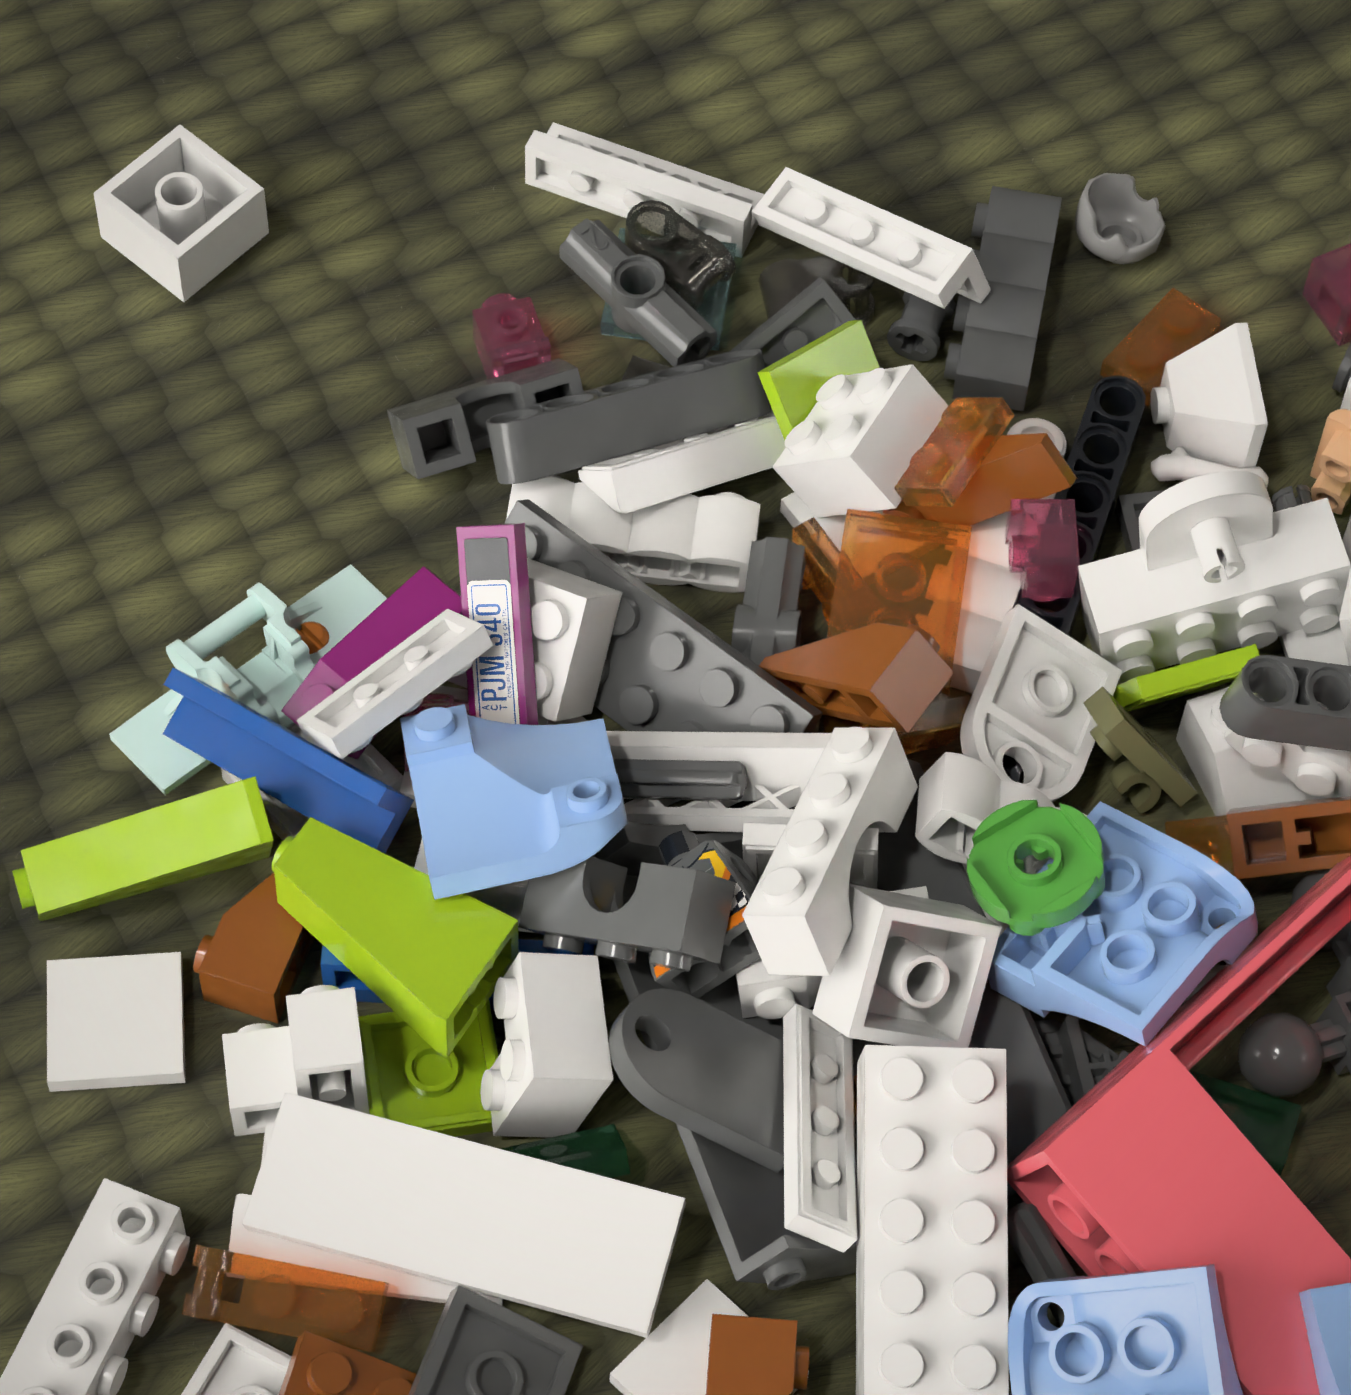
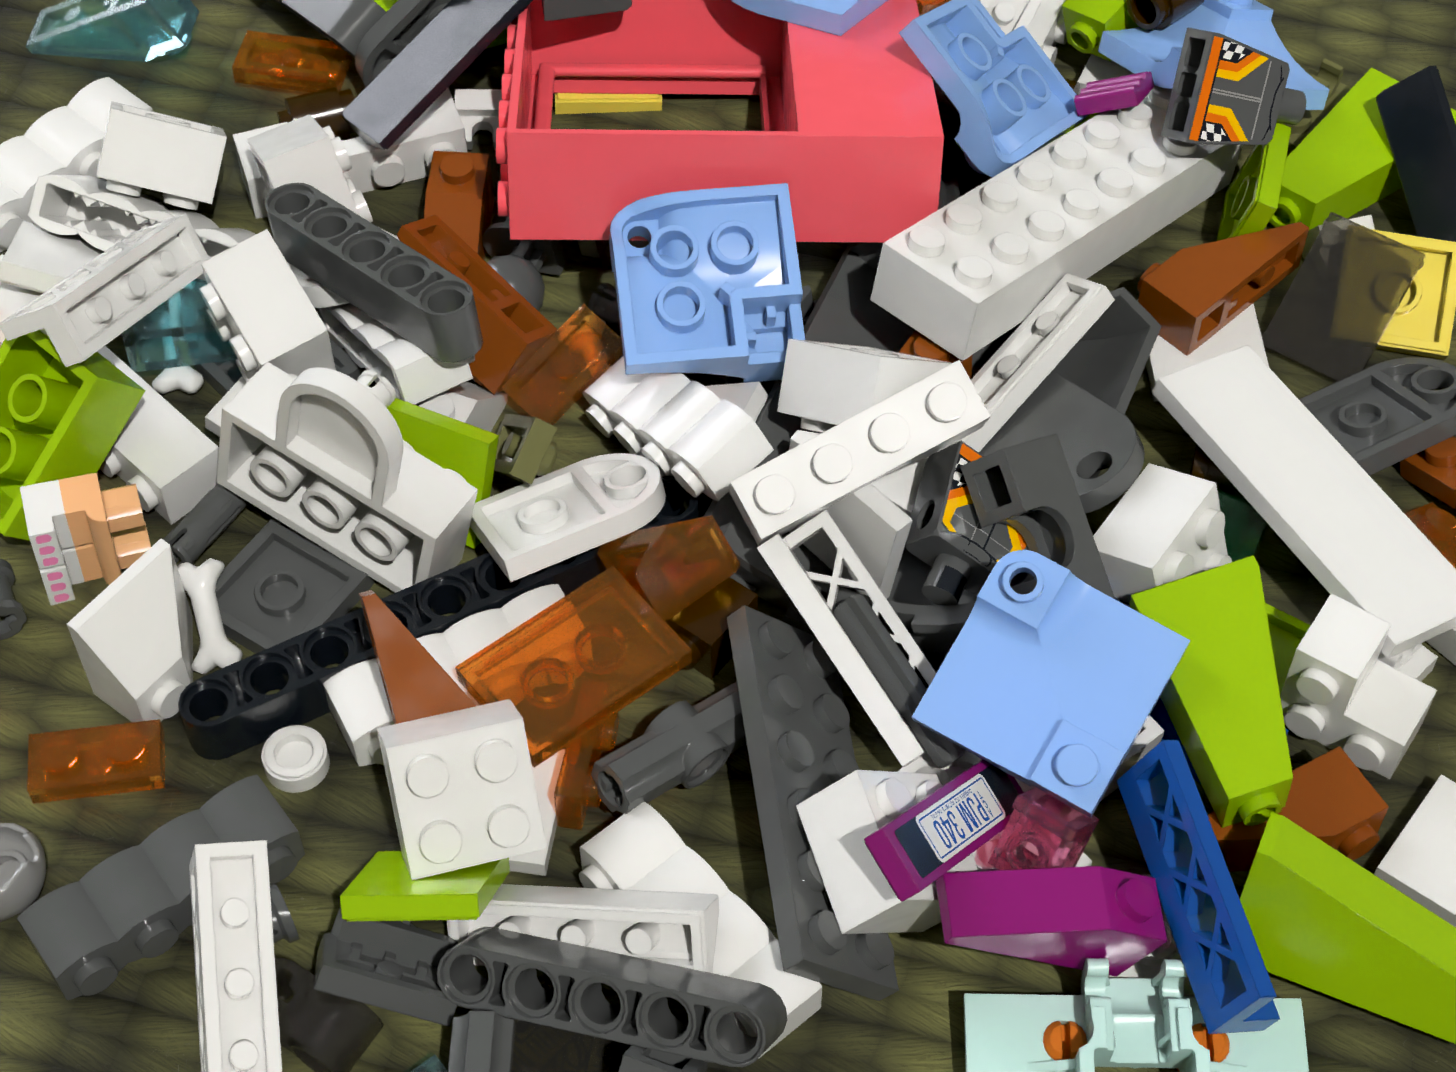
camera: 135 degrees left, 5 degrees down
white plate [297,609,493,759] -> none
dark orange slope [759,622,954,733] -> none
clear orange plate [894,397,1015,507] -> none
bright green plate [967,800,1105,936] -> none
clear pink brick [1005,499,1080,602] -> none

